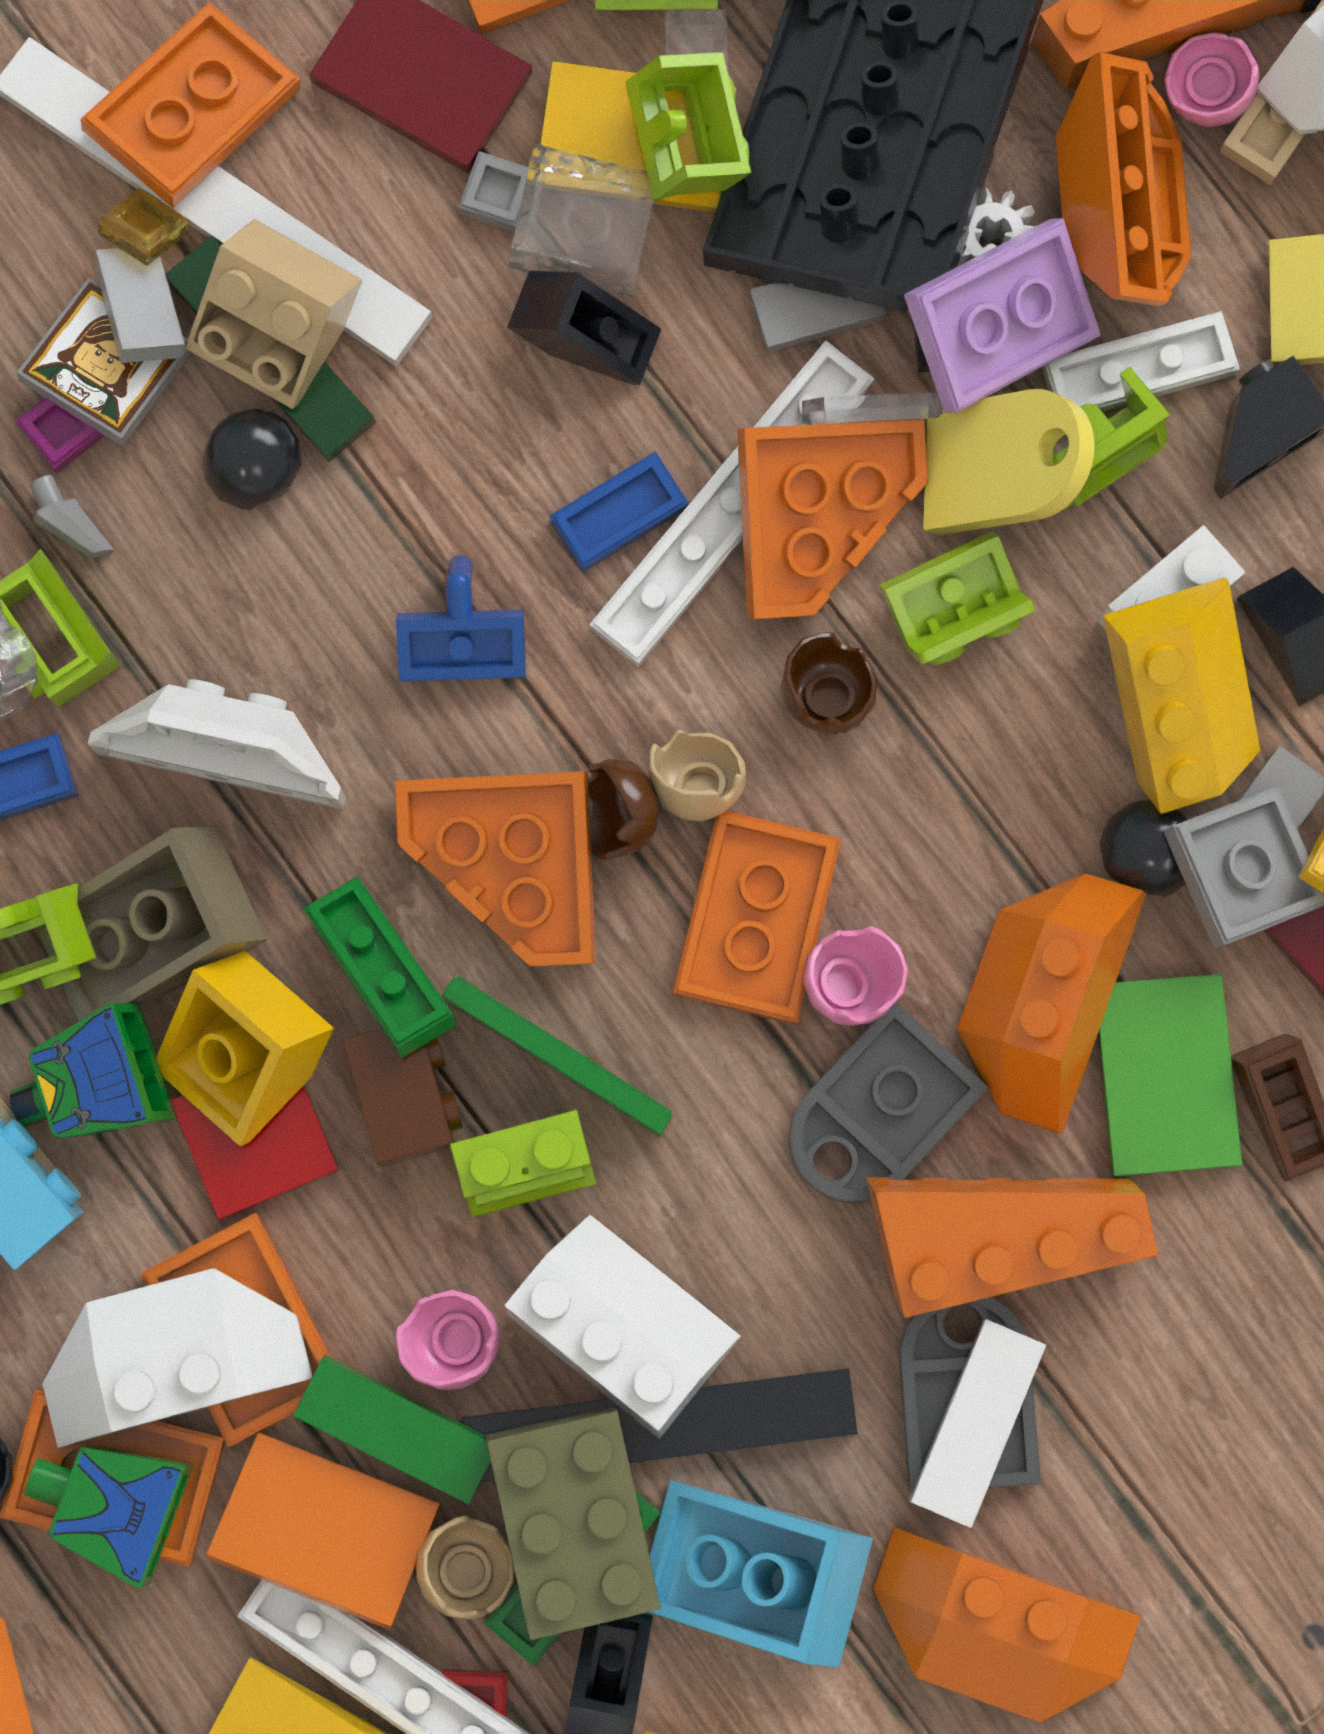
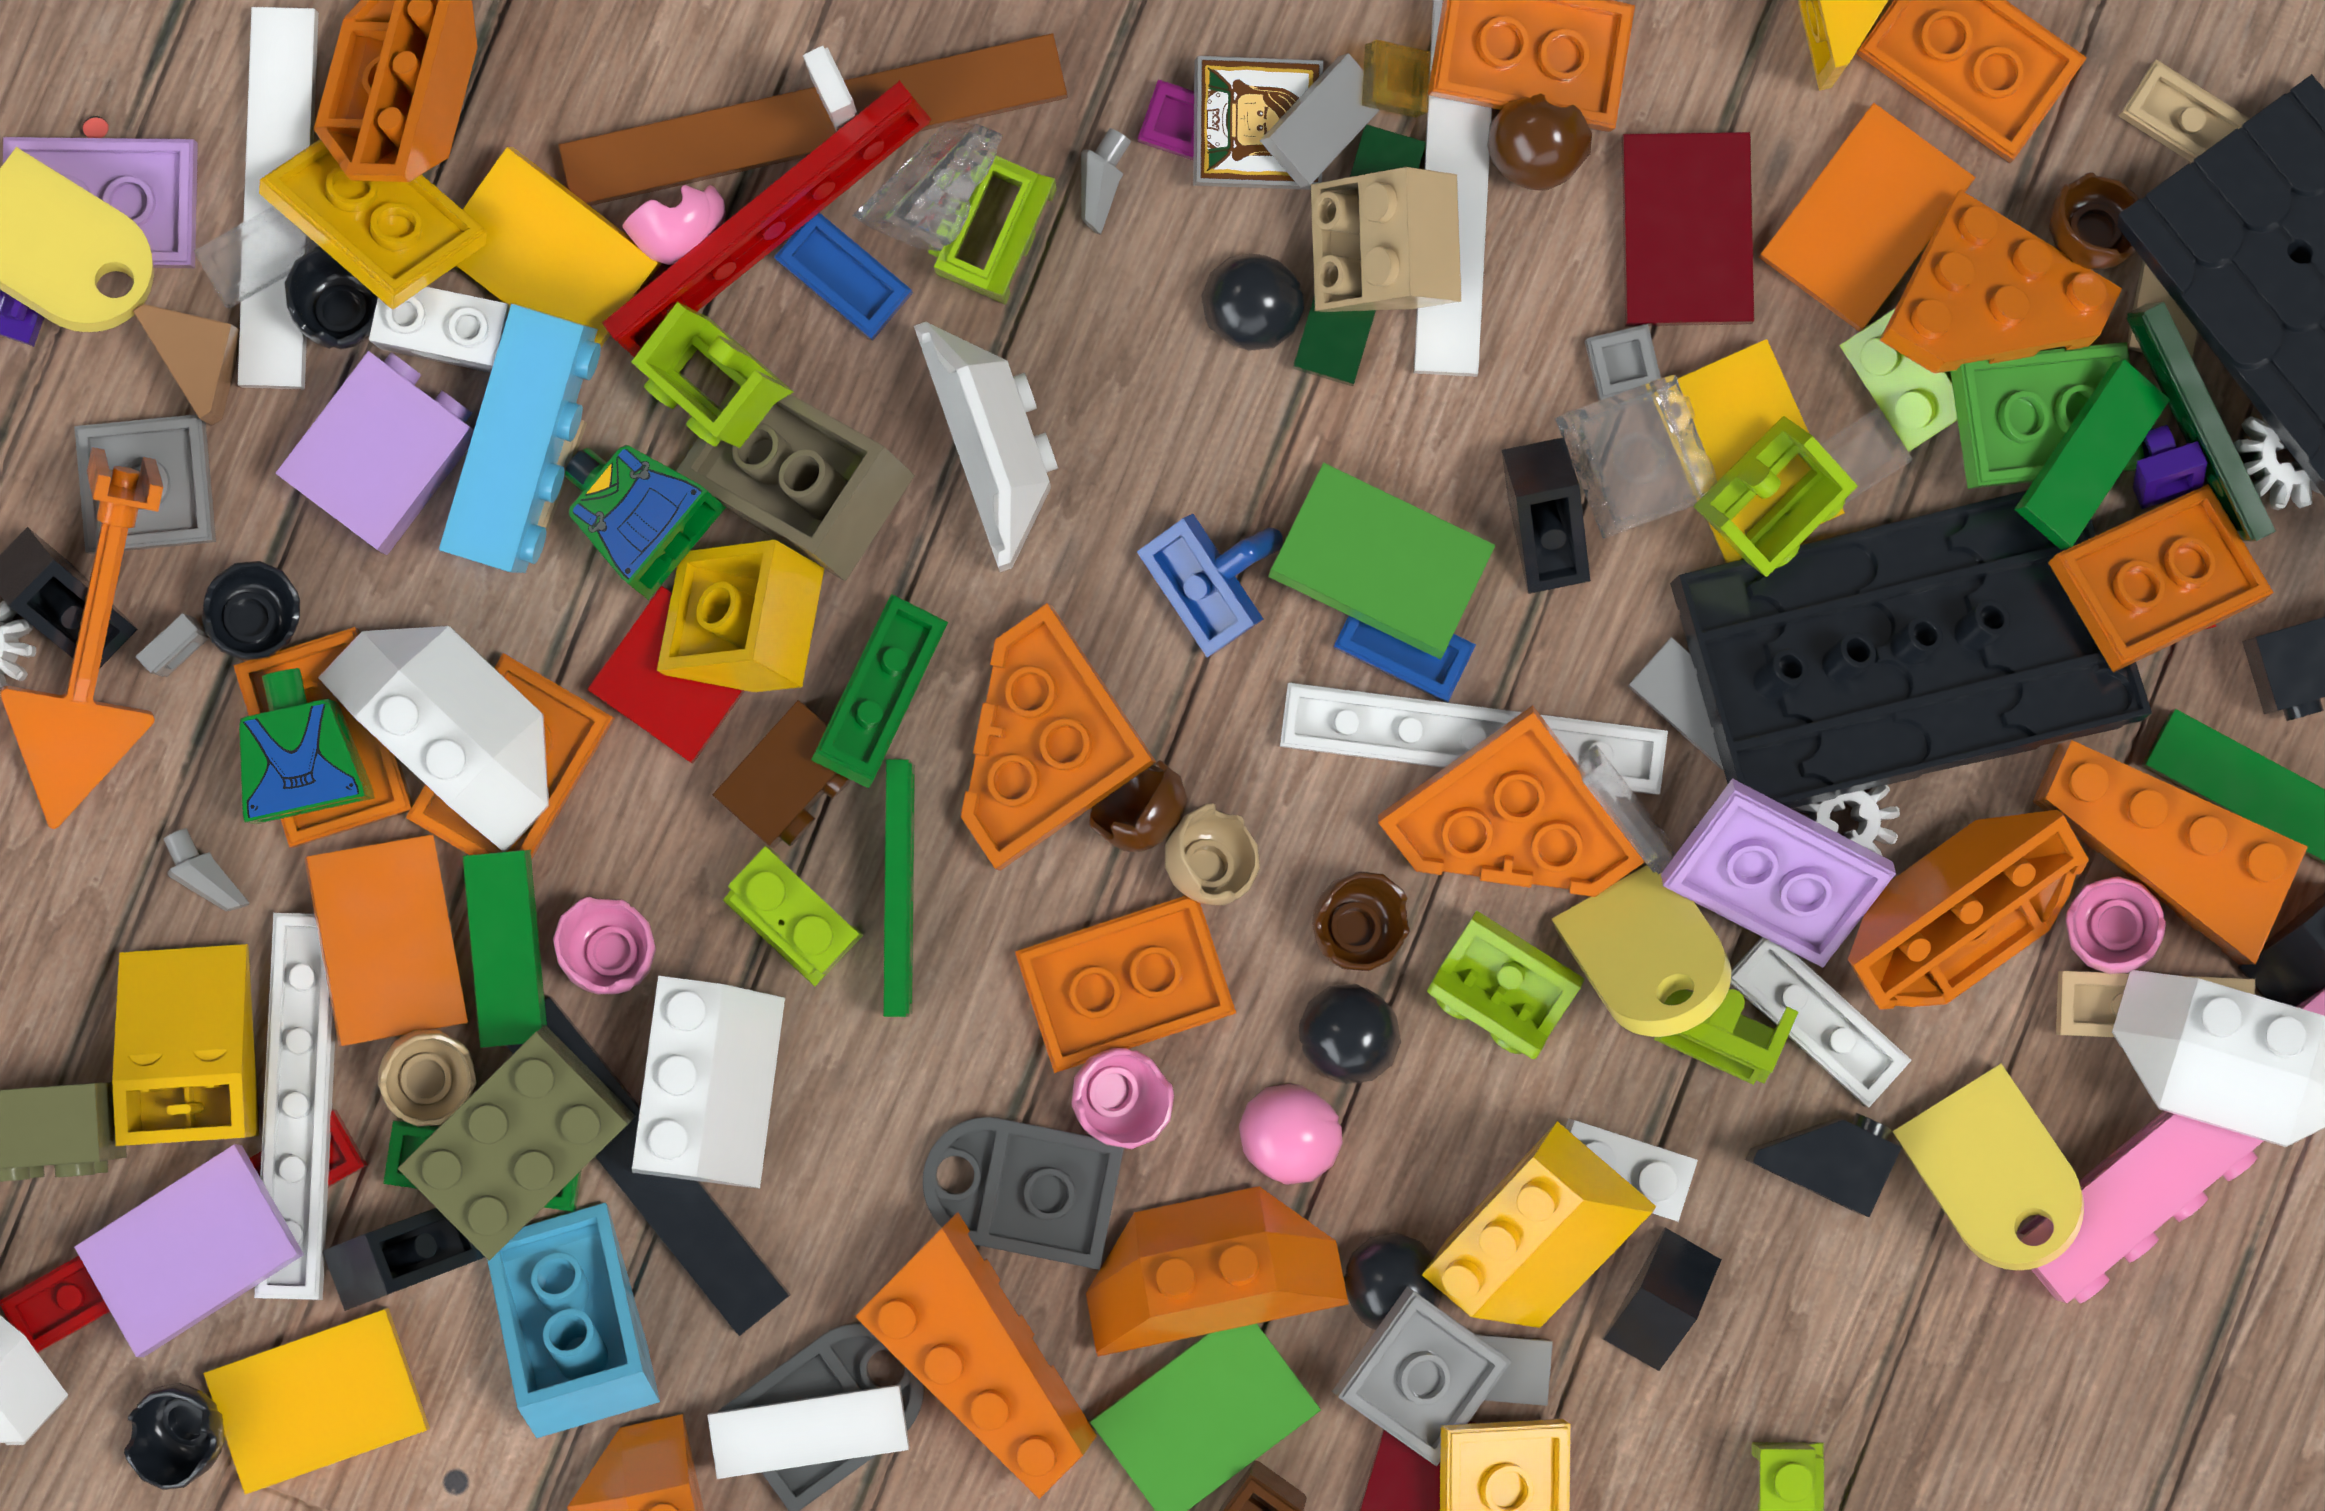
camera: 65 degrees right, 5 degrees up
none -> light grey bar [163,828,249,912]
none -> bright pink hair [1239,1083,1342,1185]
none -> bright green tile [1268,462,1495,660]
none -> black hair [1299,984,1401,1084]
none -> reddish brown hair [1487,93,1592,191]

